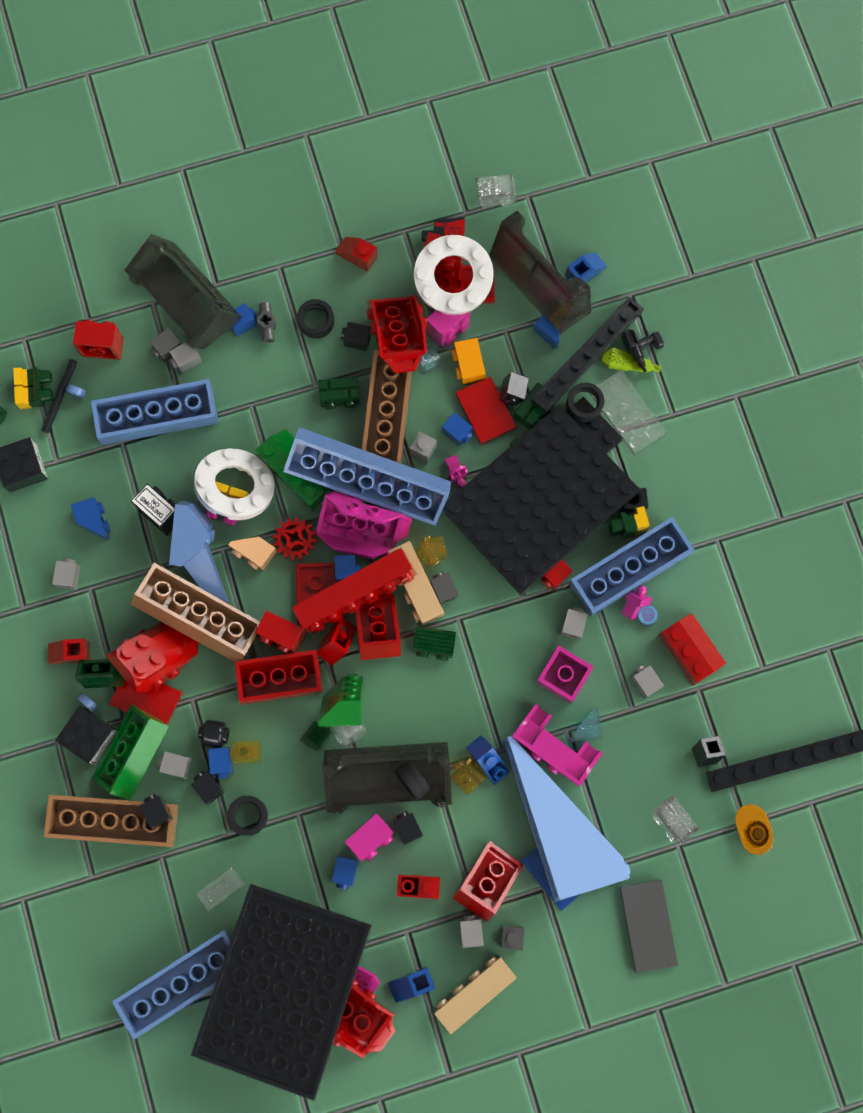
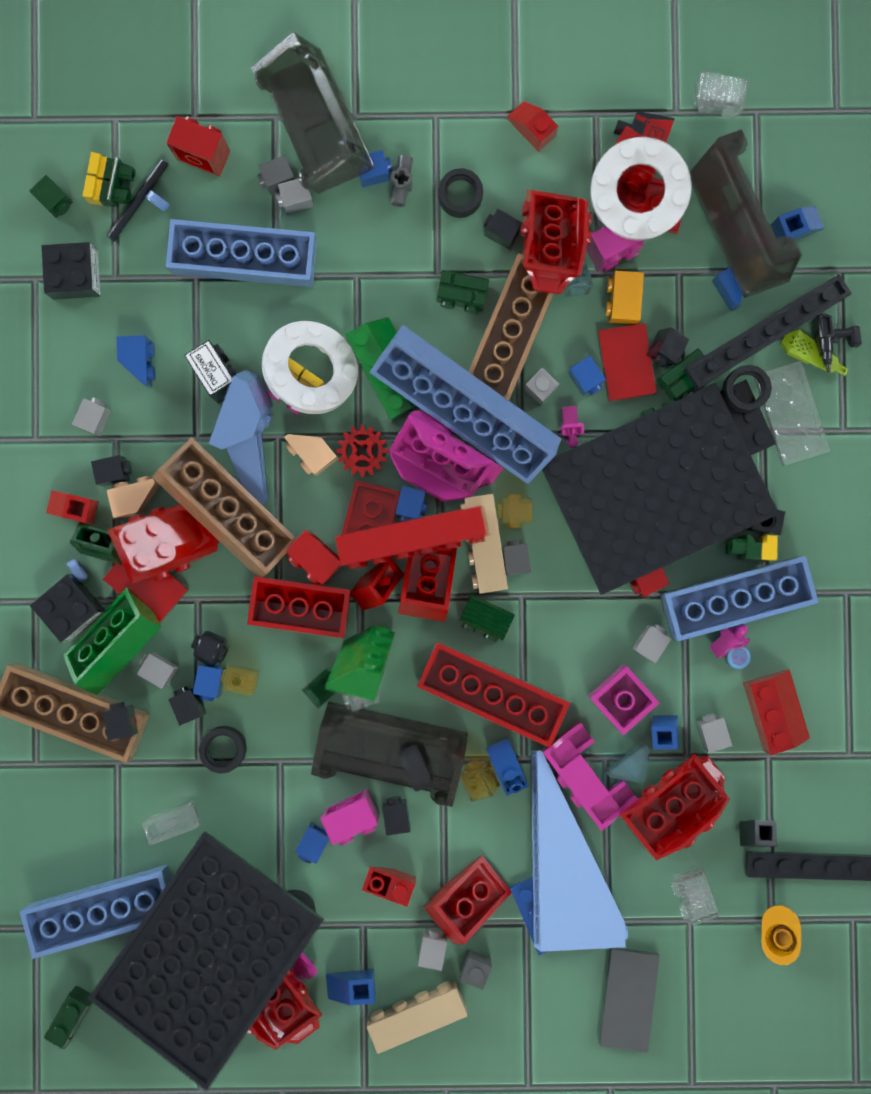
camera: 20 degrees right, 10 degrees up
none -> dark green brick [44,986,93,1050]
none -> black brick [91,455,132,487]
none -> light nougat slope [107,476,160,519]
none -> red brick [417,641,570,748]
none -> red slope [620,753,730,860]
none -> blue brick [651,715,679,750]

